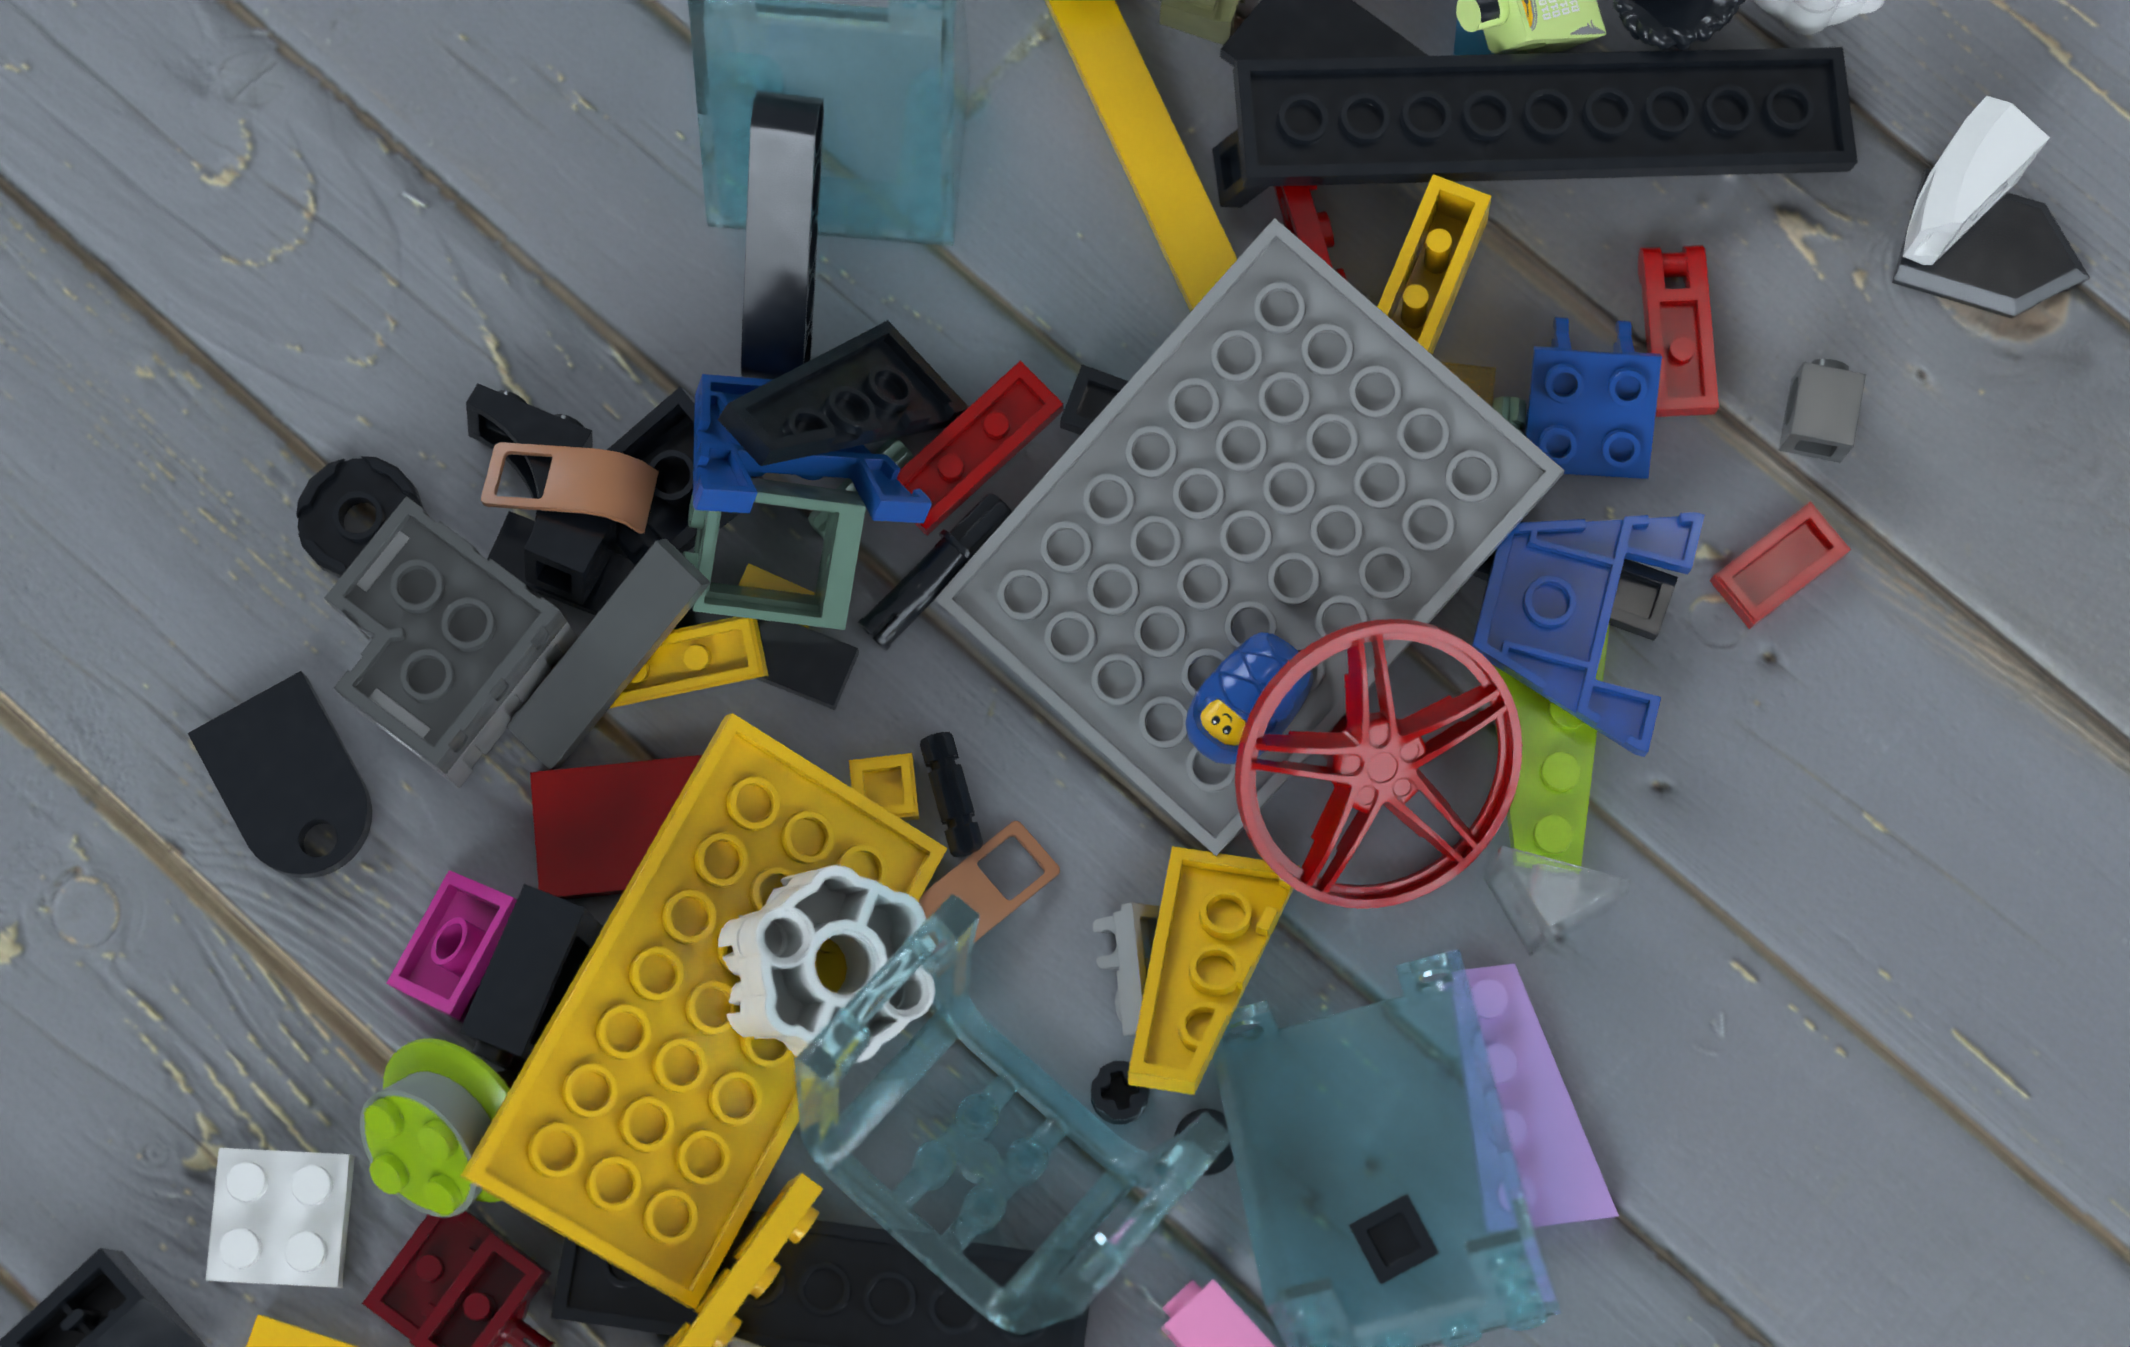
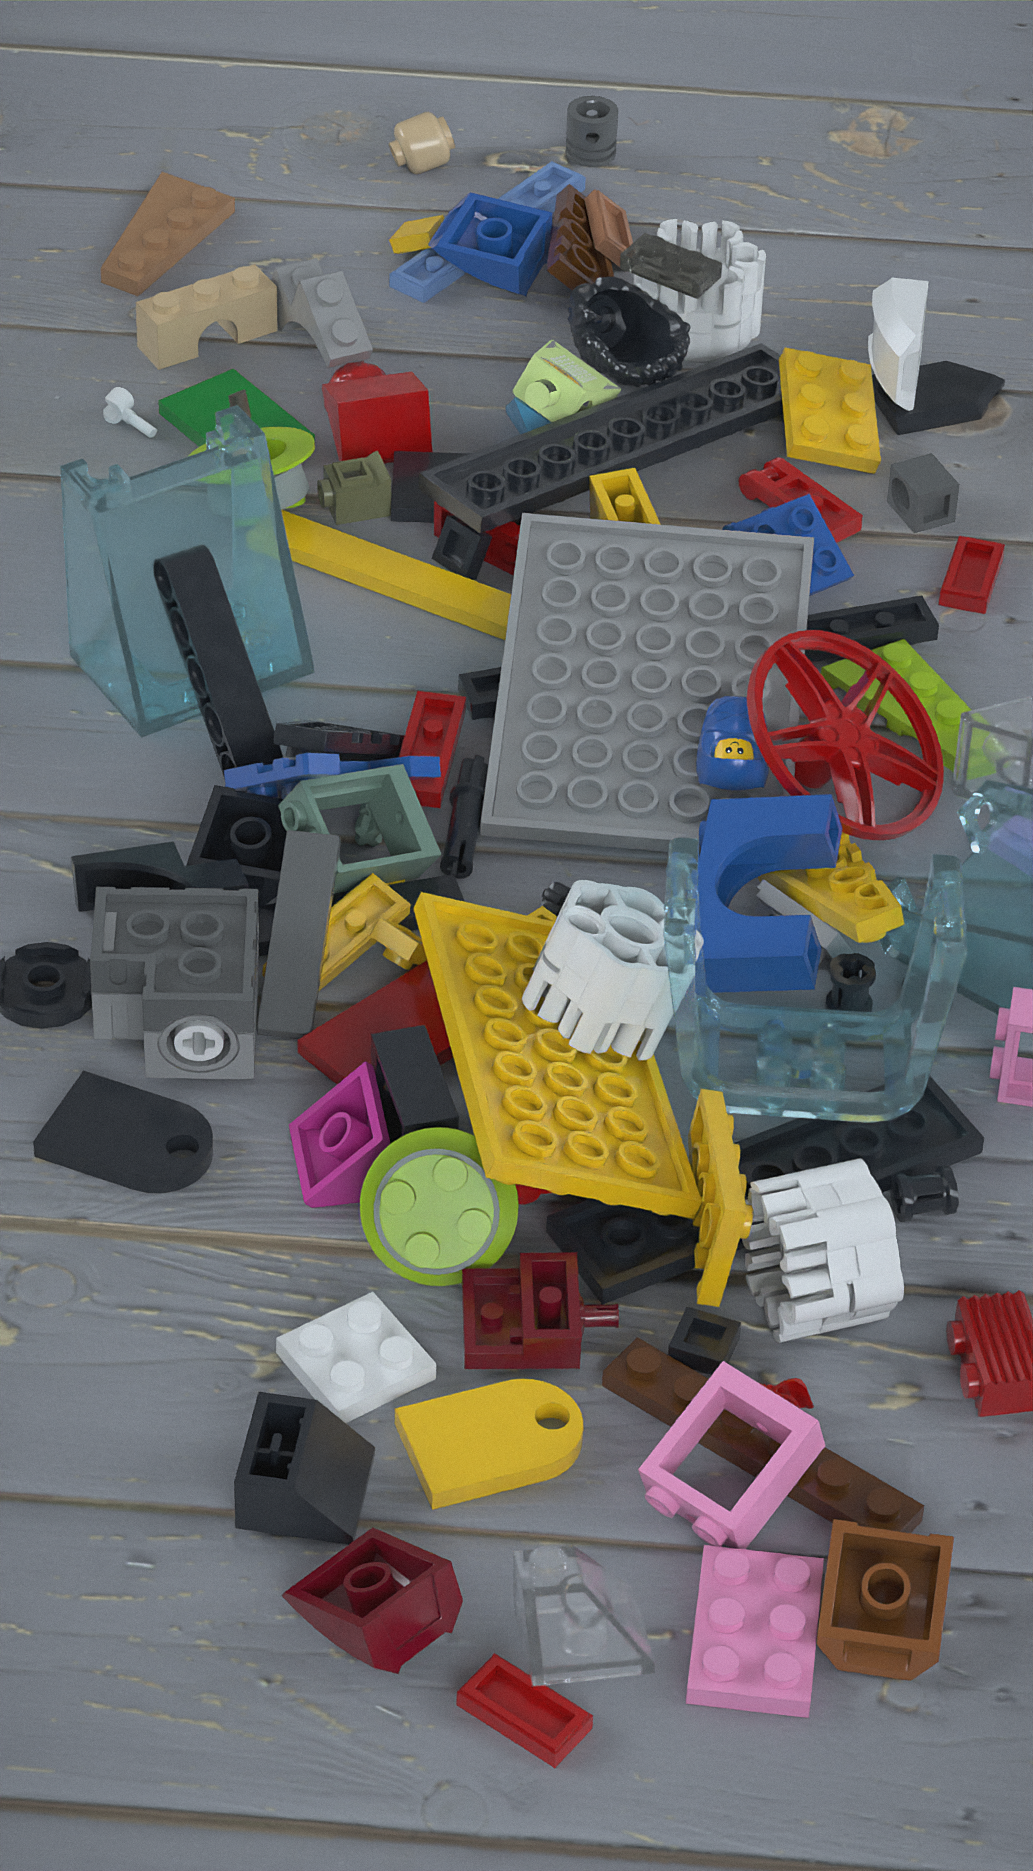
camera: 40 degrees left, 35 degrees down
nougat piece [481,442,659,534] -> none
blue wing [1471,512,1705,757] -> none
none -> yellow plate [370,918,427,970]
none -> blue arch [683,794,843,993]
none -> yellow plate [779,347,881,474]

